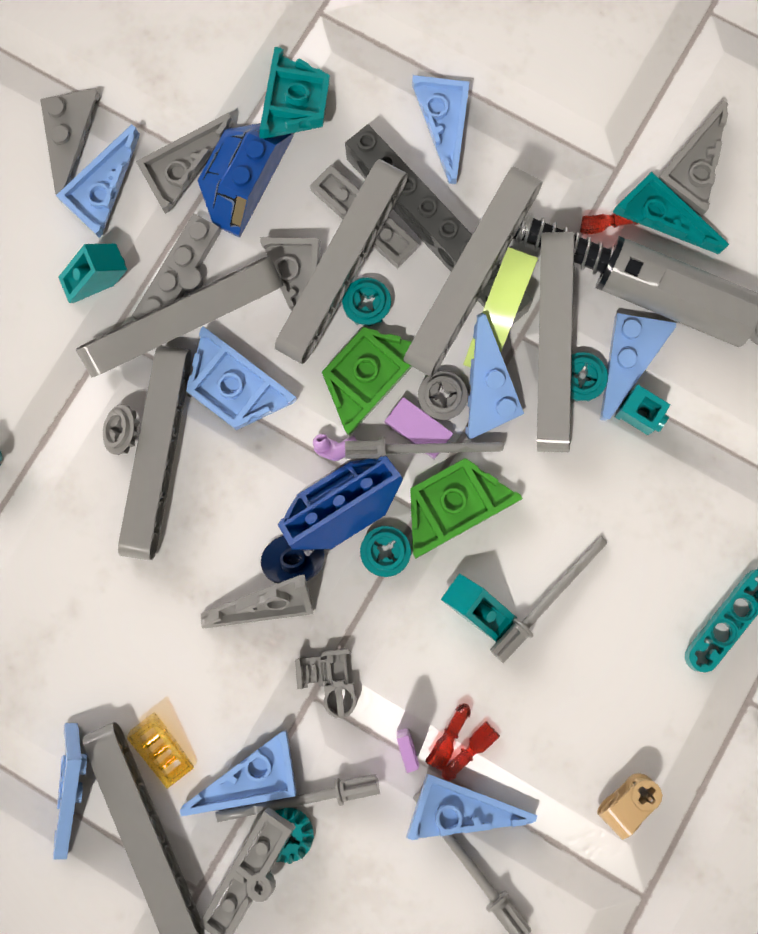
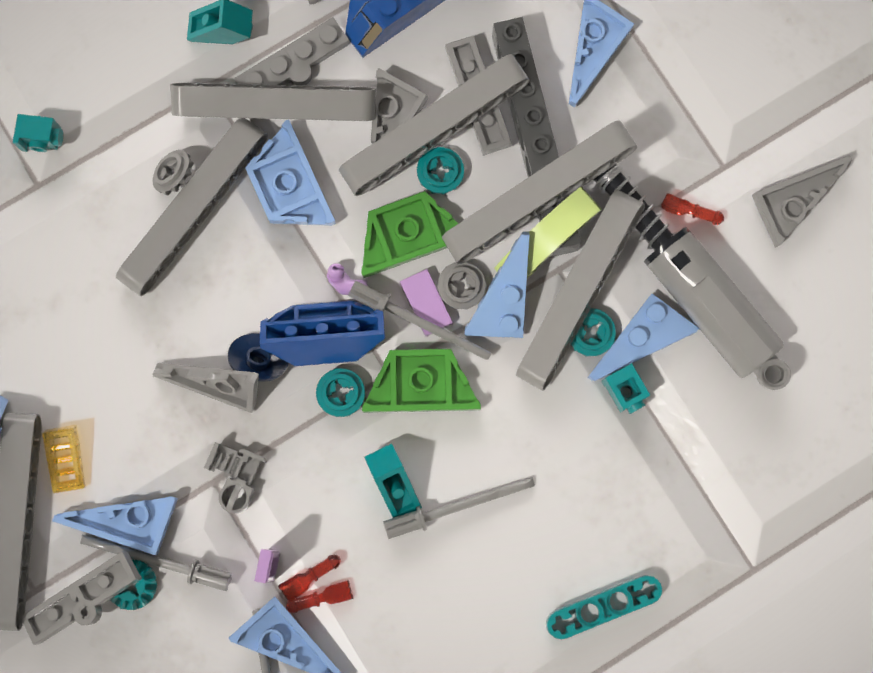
camera: 20 degrees right, 0 degrees up
teal wing [612,172,729,254] -> none

